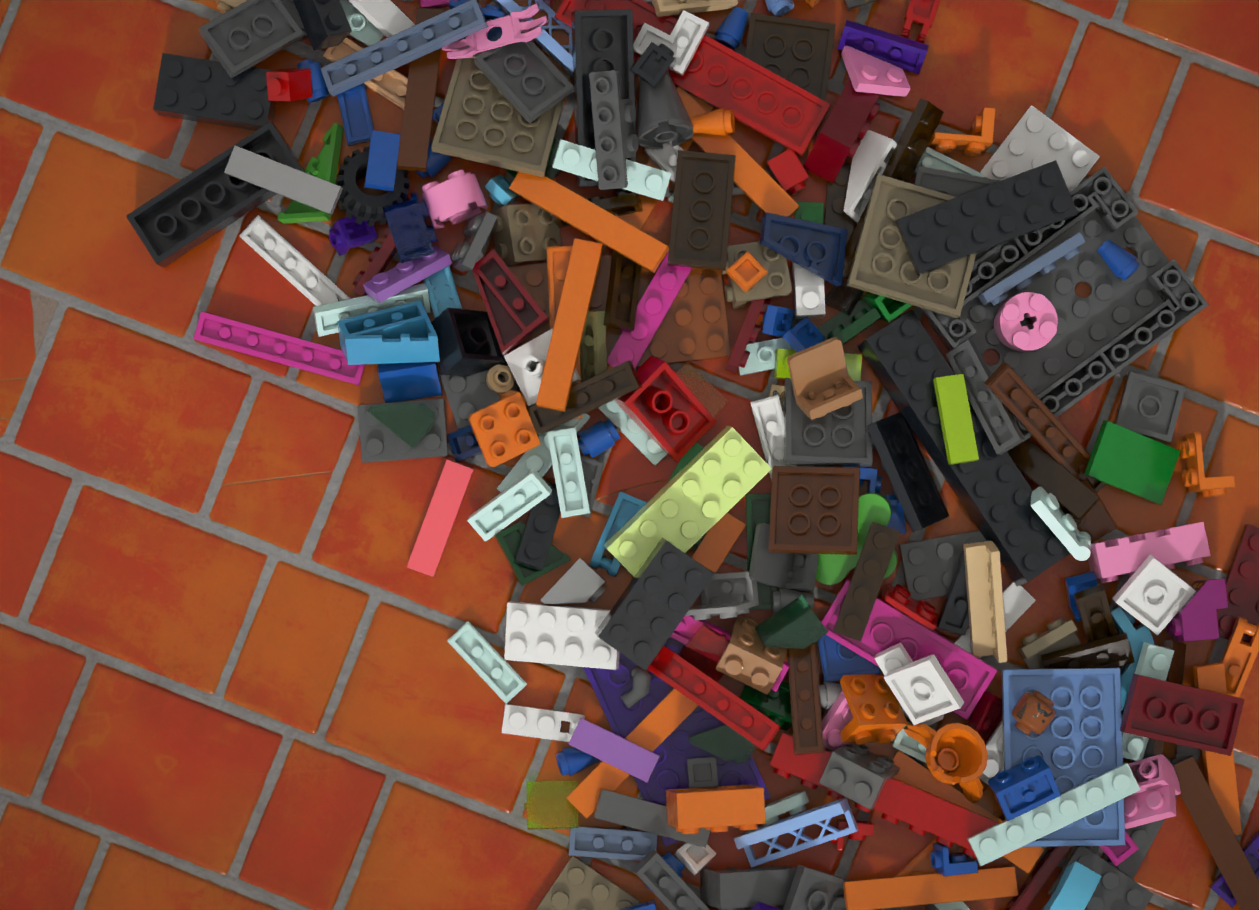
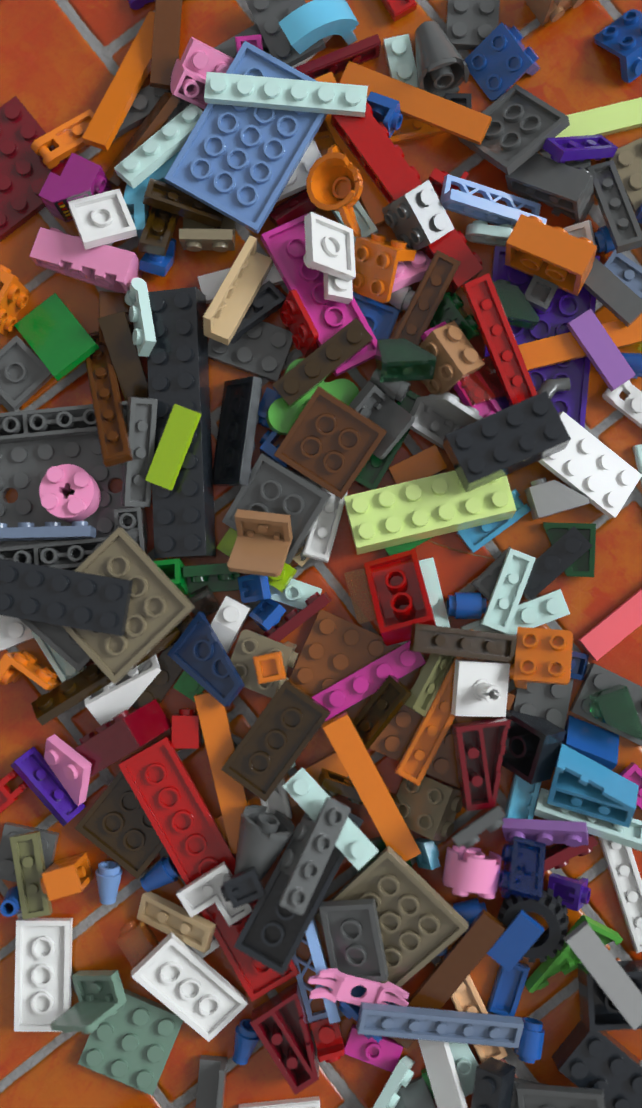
camera: 150 degrees left, 0 degrees up
red brick [266,68,313,101] -> none
light aqua plate [467,469,552,542] -> none
tan plate [486,364,515,394] -> none
orange tile [536,239,604,412] -> none
orange cone [692,107,735,136] -> none
blue bracket [988,755,1061,821] -> none
dark orange head [1012,690,1056,735] -> none
dark red plate [1120,673,1244,756] -> none

